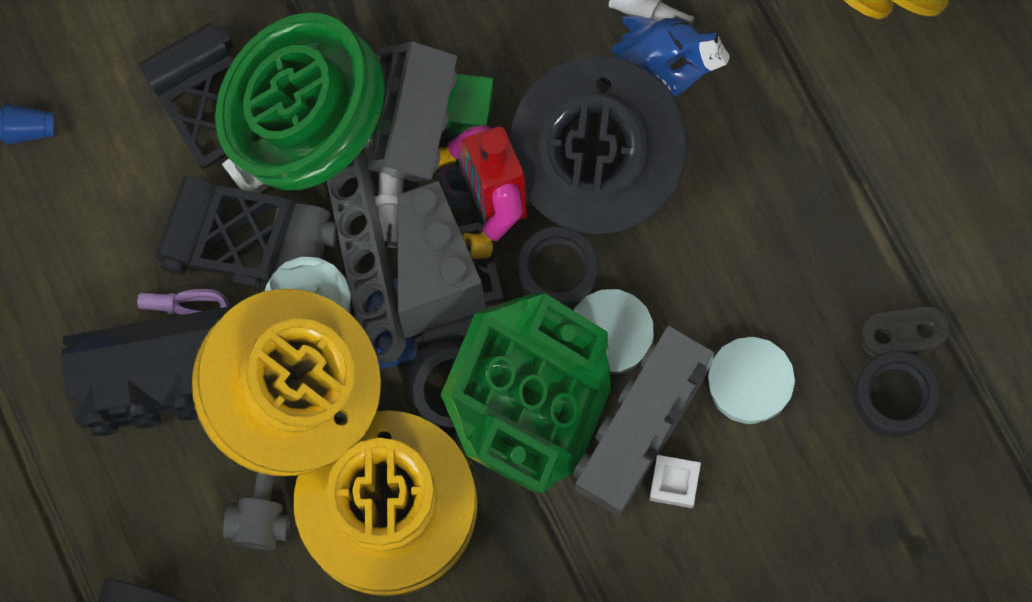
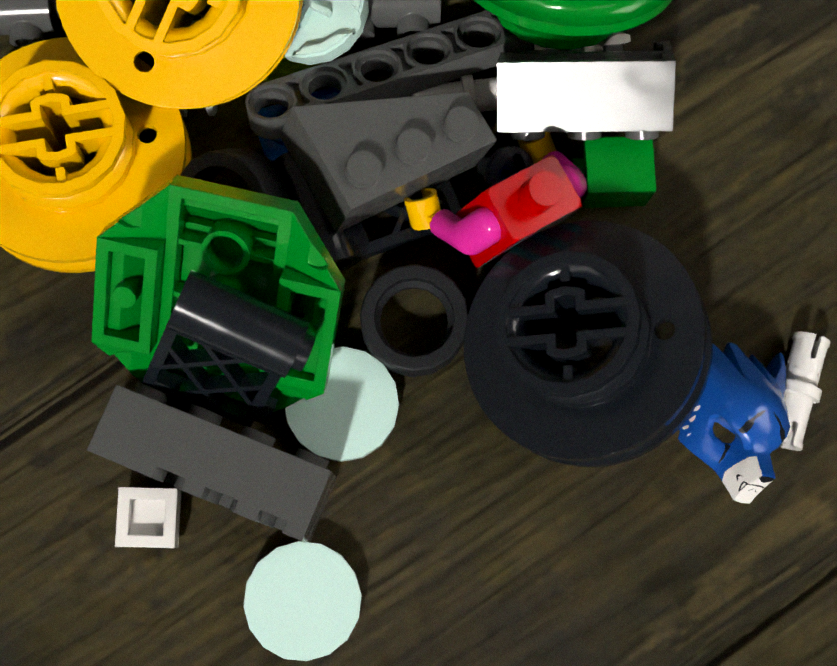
camera: 70 degrees right, 5 degrees up
none -> black piece [142,270,316,428]

